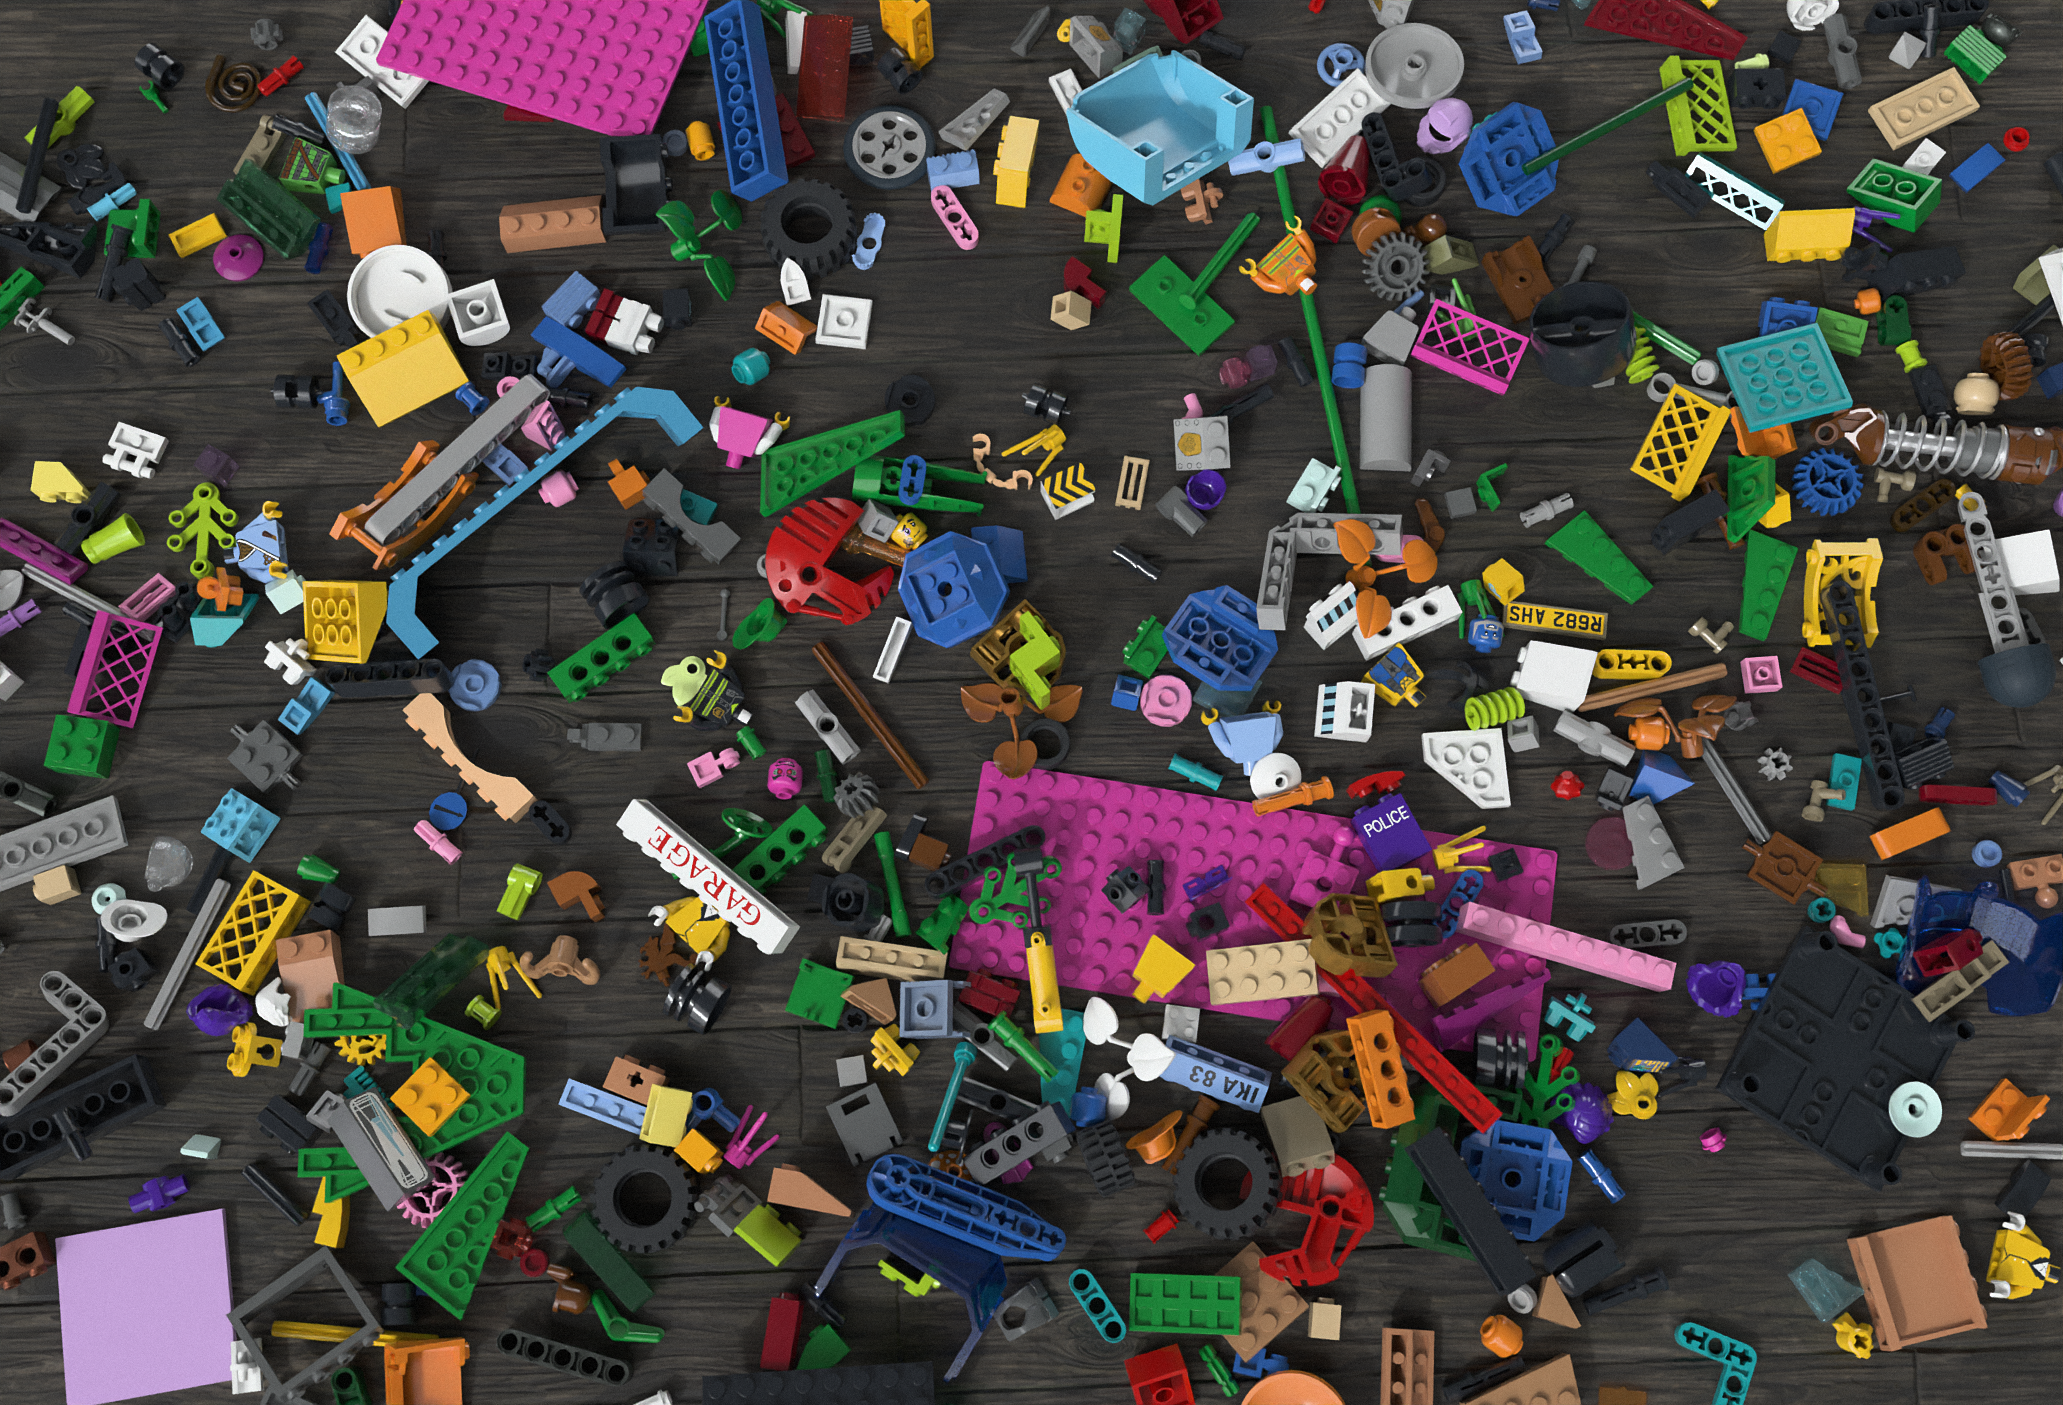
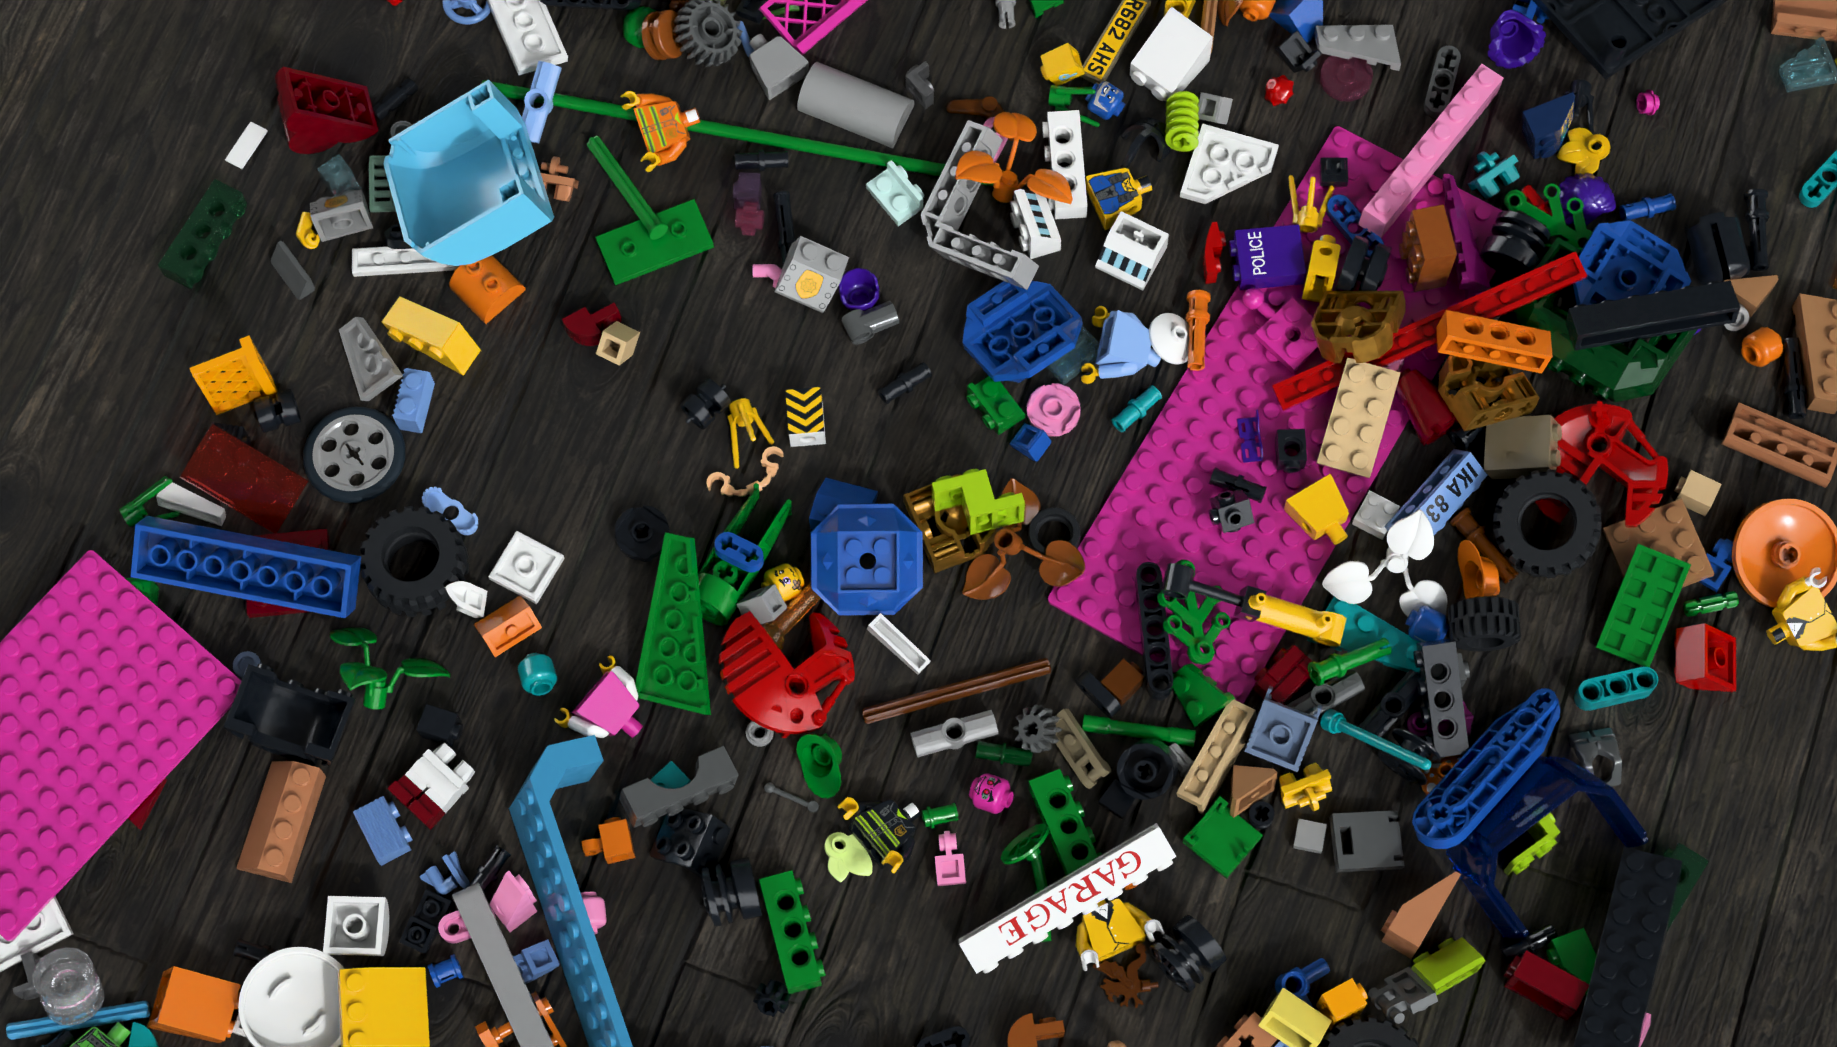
camera: 65 degrees left, 5 degrees down
blue slope [531,316,626,388] -> none
dark grey hinge [567,723,643,751] -> none
light orange brick [685,121,715,160] -> none
dark pink plant [724,1105,780,1169] -> none
bright pink beam [931,185,979,250] -> none
lime bracket [1084,194,1123,263] -> none
tan tile [1115,456,1150,510] -> none
red pin [1143,1209,1179,1244] -> none
dark red piece [1310,198,1353,244] -> none
dark red cone [1318,135,1370,205] -> none
blue wheel [1331,343,1368,389] -> none
dark grey tile [1444,487,1477,519] -> none
green bracket [1476,463,1508,512] -> none
light grey piece [1553,710,1636,768] -> none

